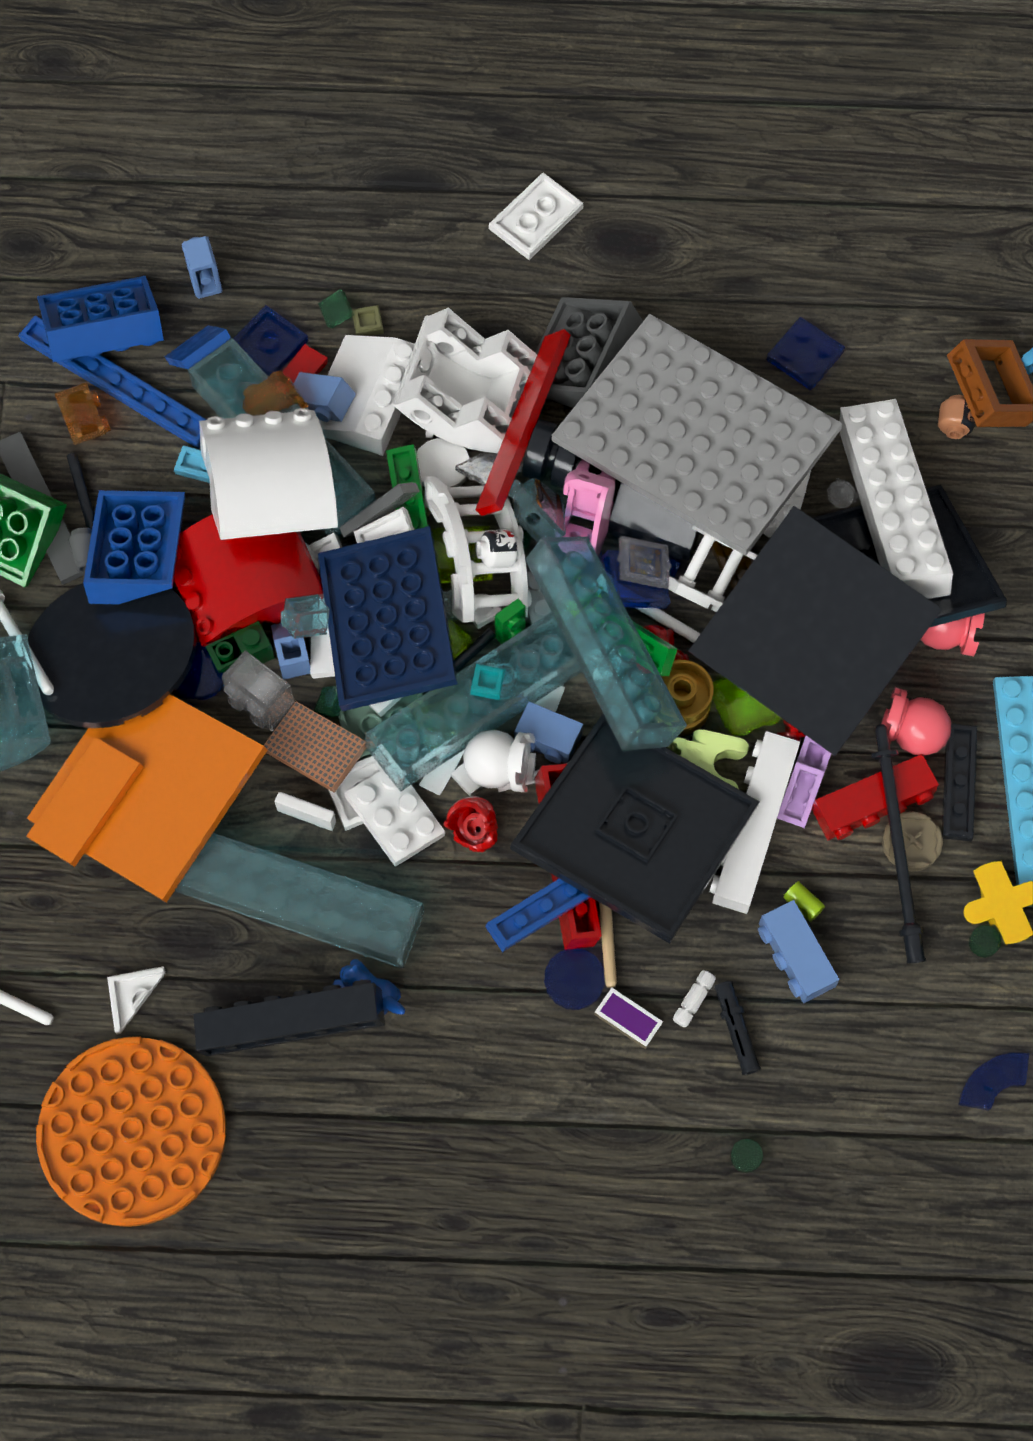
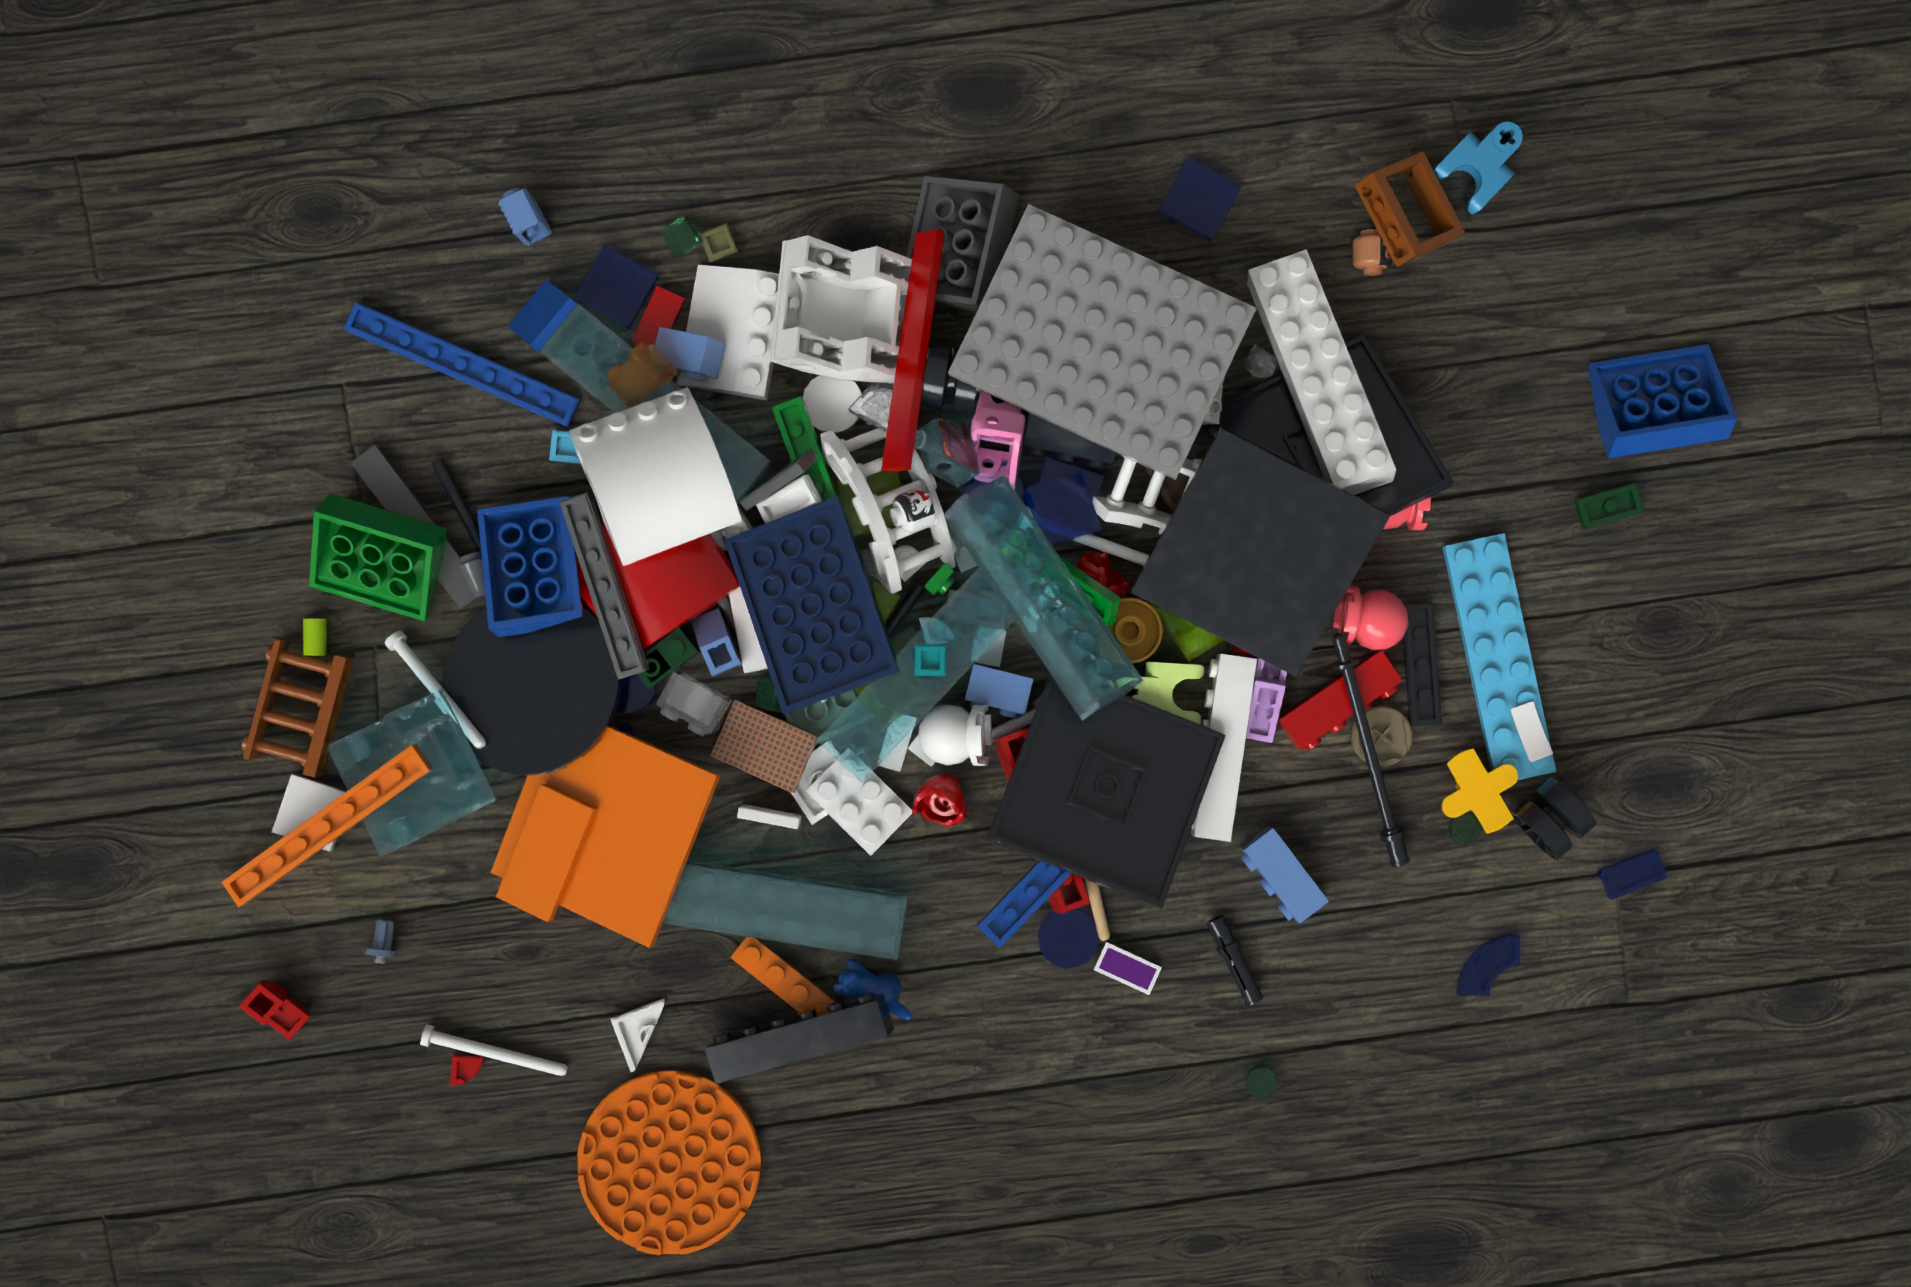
camera: 10 degrees left, 20 degrees up
blue slope [37,276,164,362] -> none
clear orange cylinder [55,382,111,446] -> none
clear light blue brick [281,595,330,639] -> none
white tile [489,172,583,260] -> none
clear piece [617,536,671,589] -> none
white axle [673,970,716,1027] -> none
lime piece [783,881,825,922] -> none
none -> dark grey tile [559,491,650,680]
none -> orange plate [730,932,837,1013]

